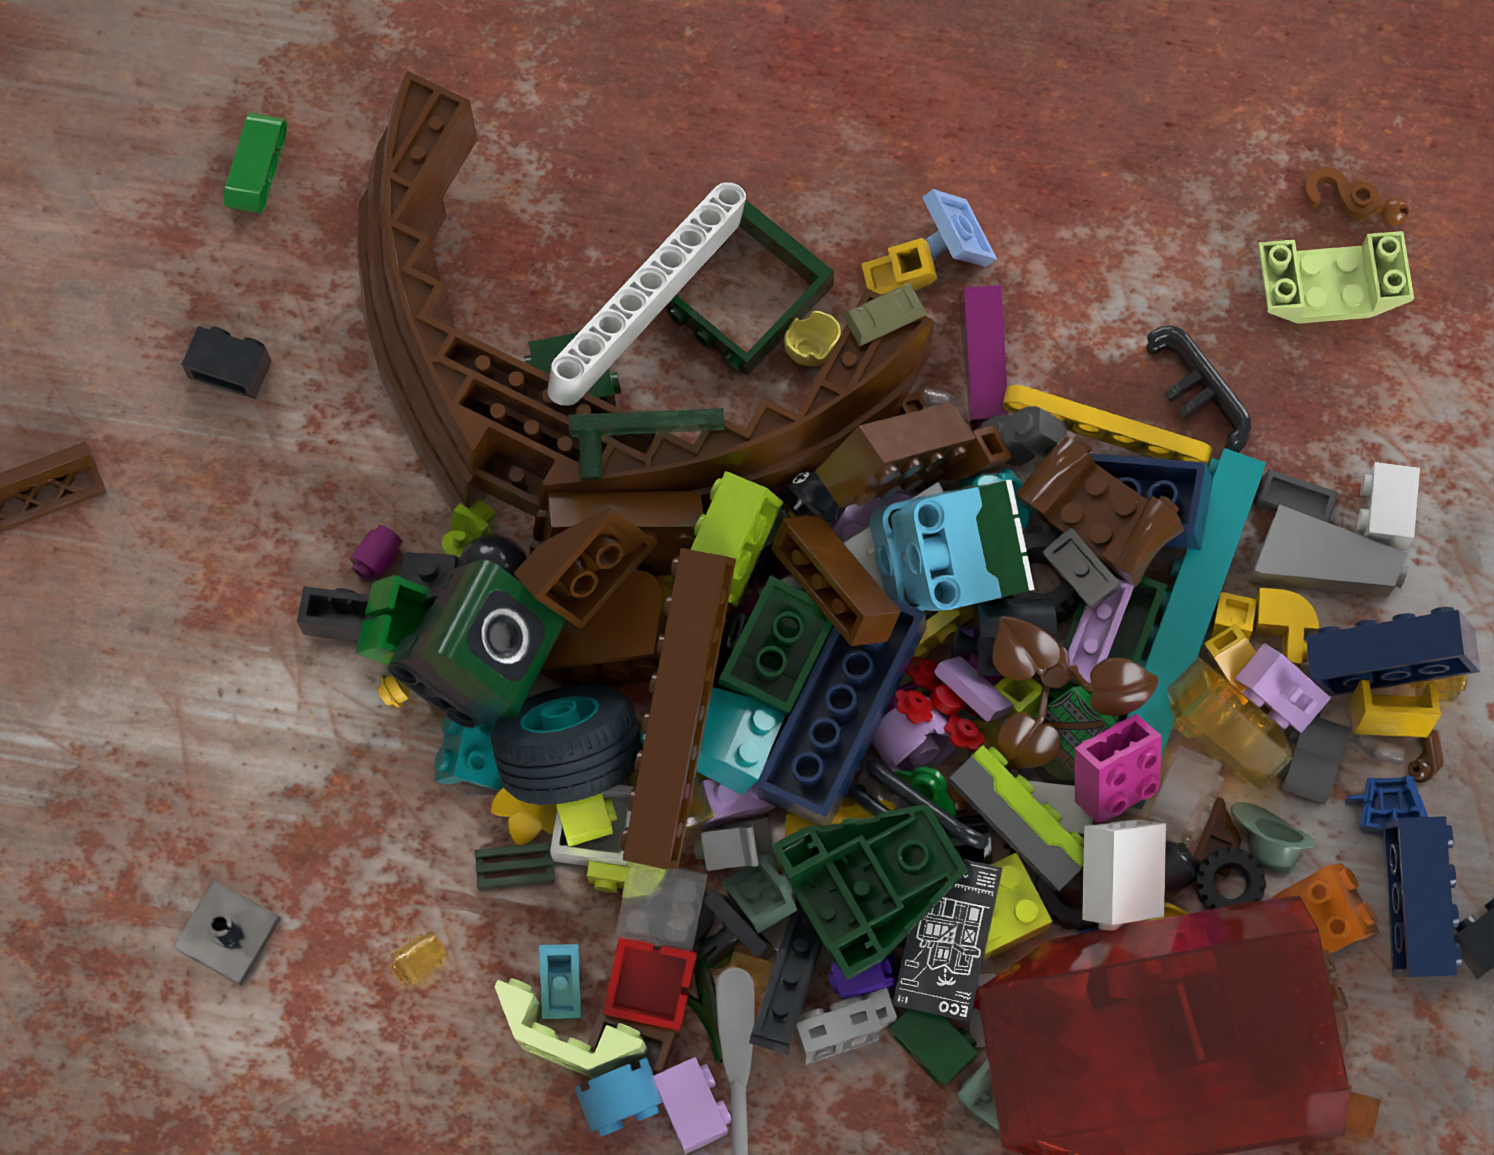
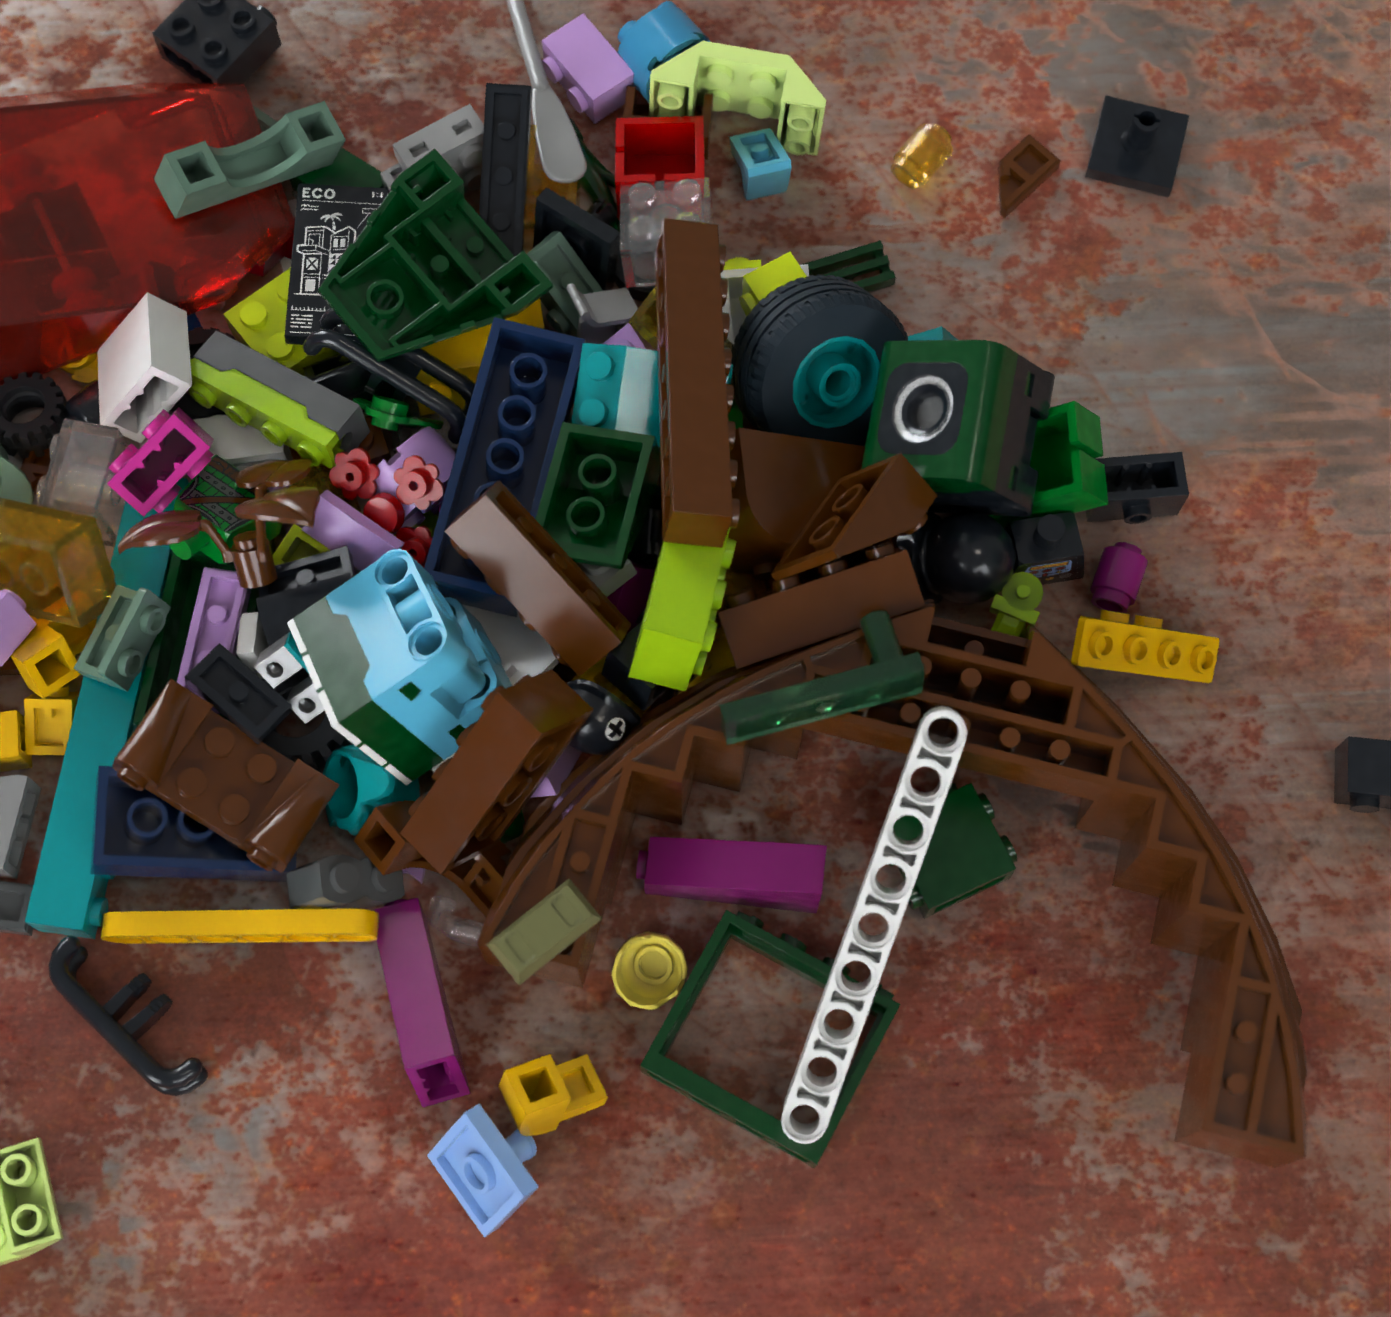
camera: 165 degrees right, 0 degrees up
none -> sand green bracket [73,585,171,692]
none -> sand green arch [154,101,346,219]
none -> white tile [236,612,271,679]
none -> flat silver piece [254,631,325,724]
none -> magenta slope [636,837,827,914]
none -> reddish brown tile [998,134,1061,218]
none -> yellow bracket [1071,610,1220,683]

